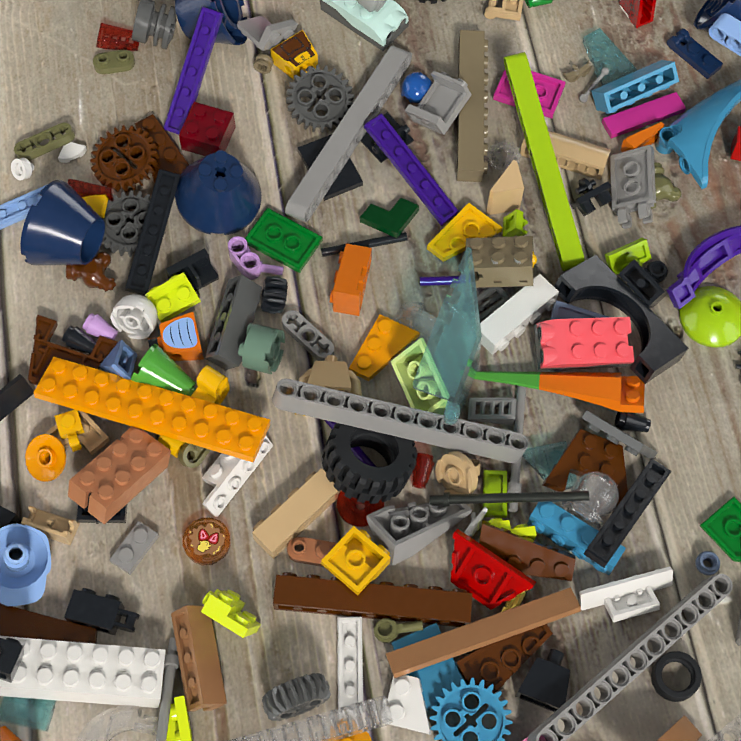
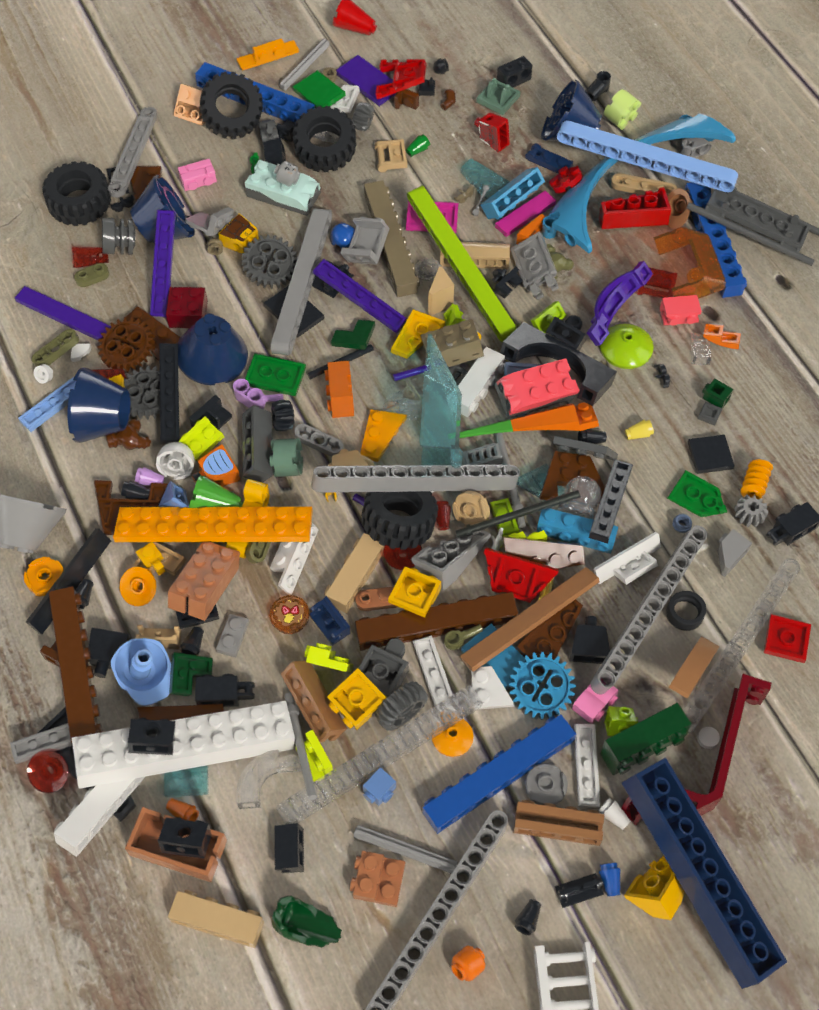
camera: 15 degrees left, 5 degrees down
yellowish green slope [391,338,451,415] -> none
none -> dark purple tile [15,286,111,340]
none -> dark green tile [169,652,213,696]
none -> black cone [181,627,204,655]
none -> dark blue hinge [309,596,350,646]
none -> yellow plate [327,668,386,730]
none -> dark grey brick [358,639,409,698]
none -> red plate [549,166,583,193]
none -> light yellow cone [625,420,654,440]

